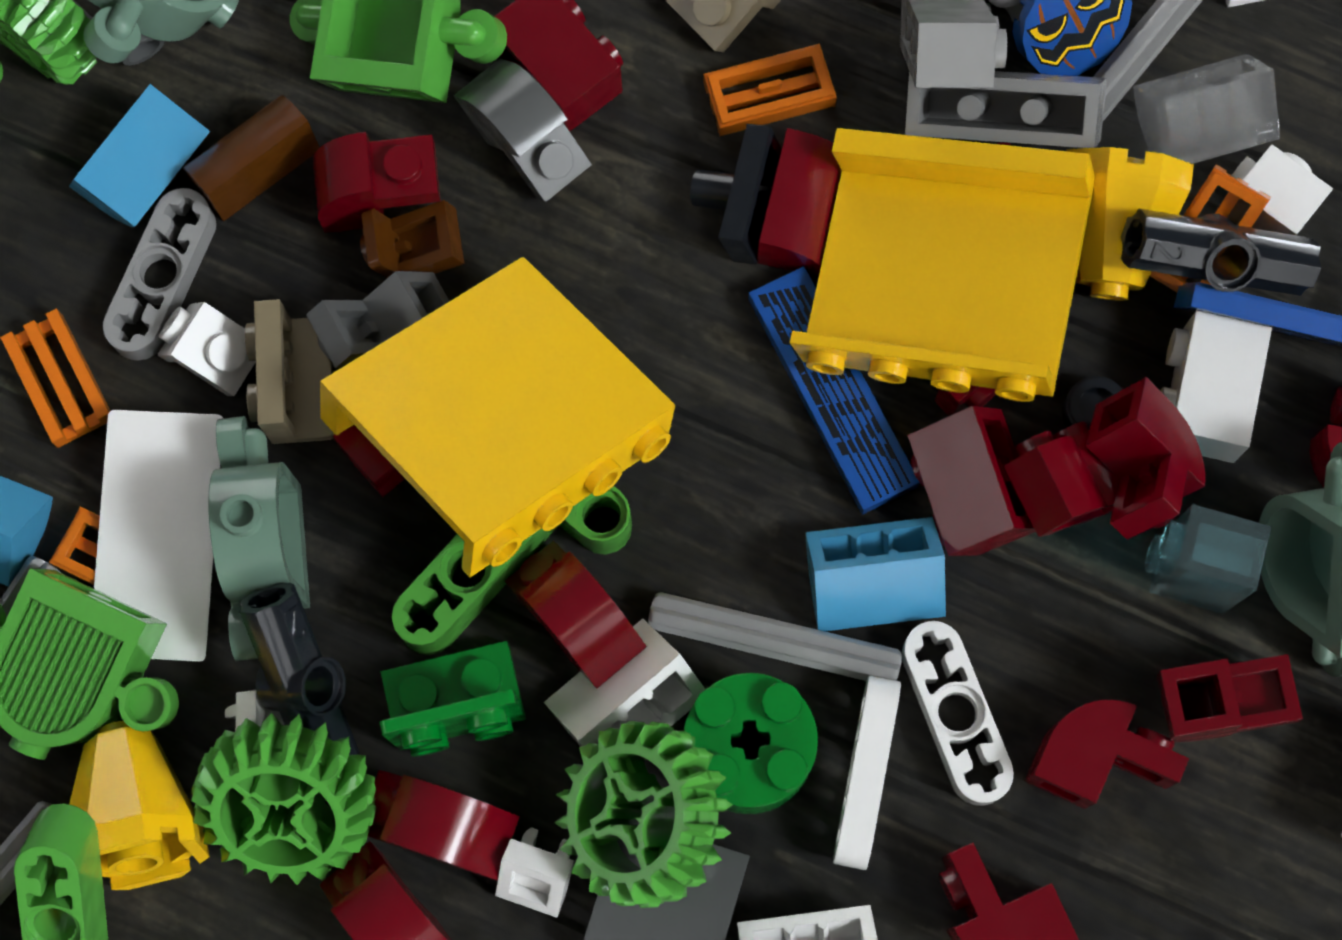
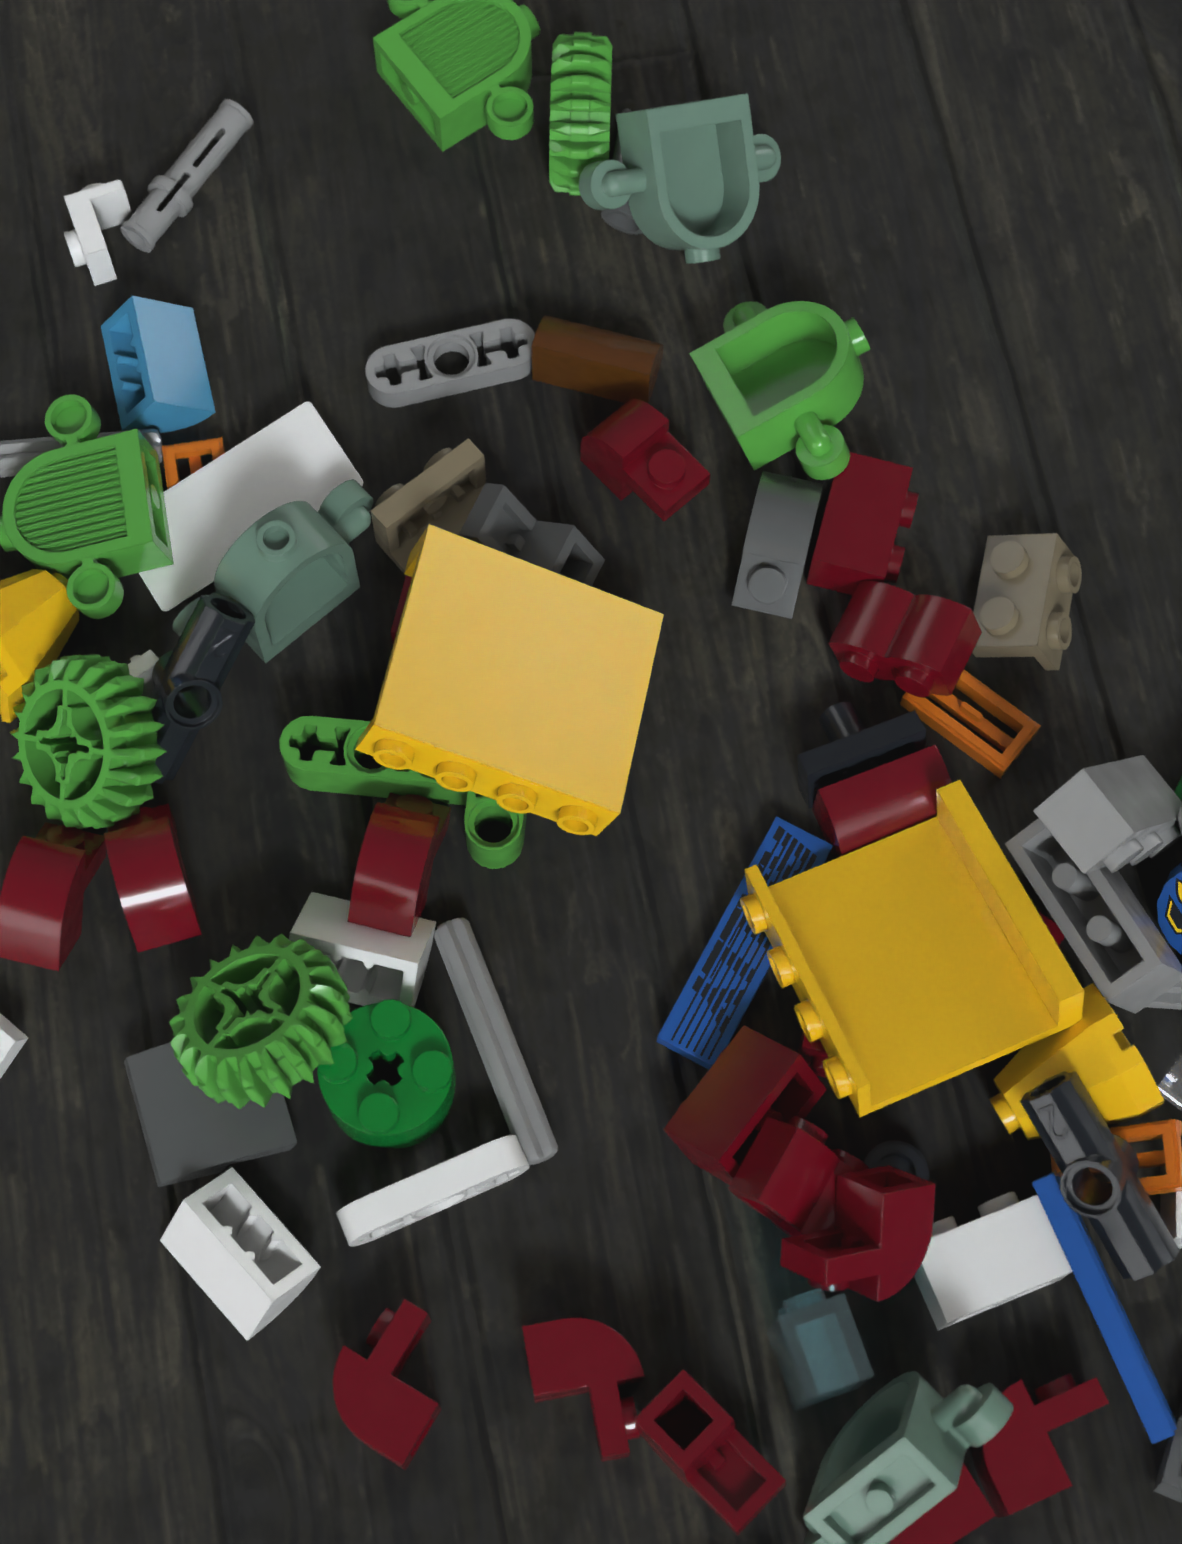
camera: 50 degrees right, 5 degrees down
orange tile [0,308,111,448] -> none
dark azure brick [69,84,210,227] -> none
white bracket [158,302,256,396] -> none
reddish brown bracket [360,200,465,278] -> none
green bracket [380,641,526,757] -> none
white tile [495,828,574,918] -> none
dark azure brick [805,517,946,631] -> none
white beam [902,621,1014,806] -> none
none -> dark red brick [829,581,982,698]

